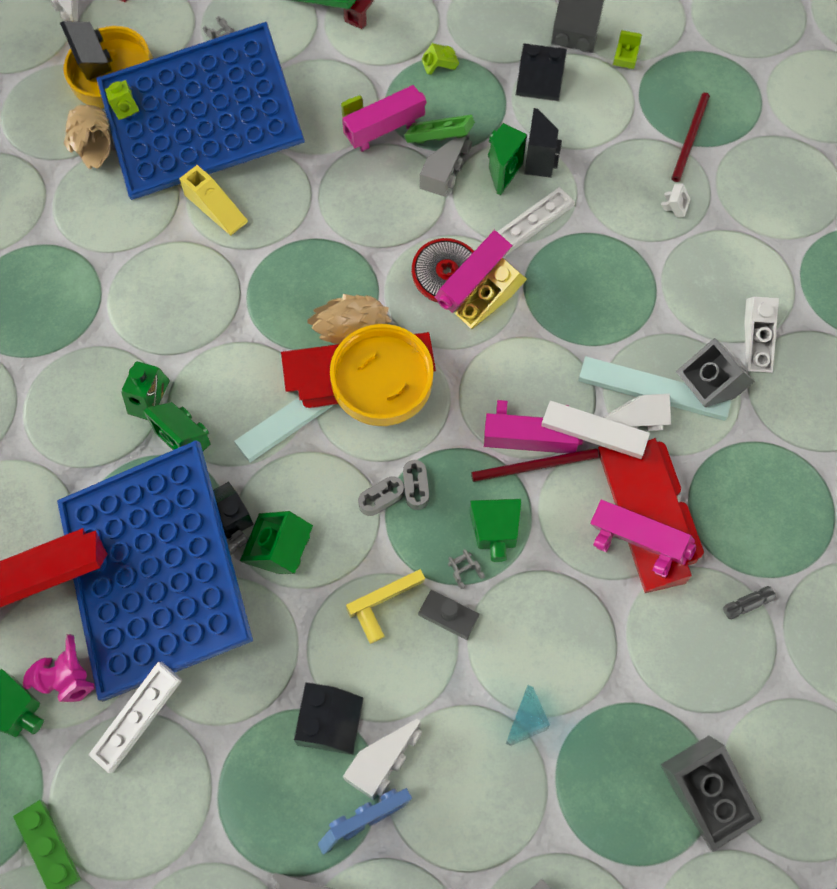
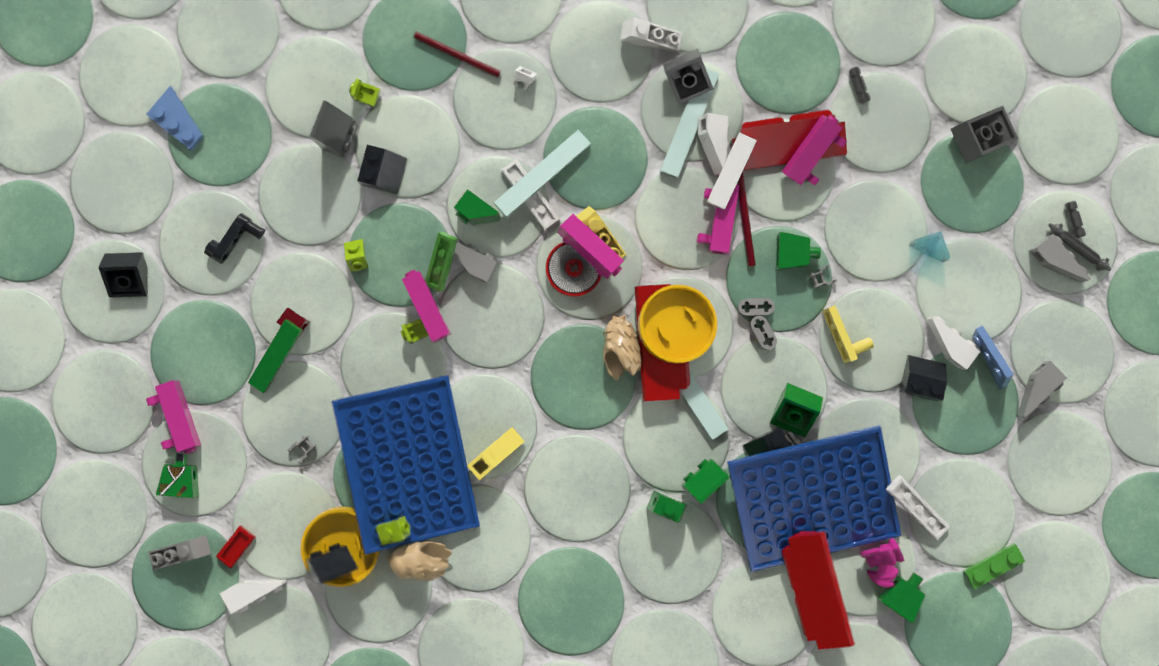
camera: 85 degrees left, 20 degrees up
dark grey tile [418,589,479,640] -> none
black slope [524,108,562,178] -> none
none -> light aqua tile [494,130,591,218]

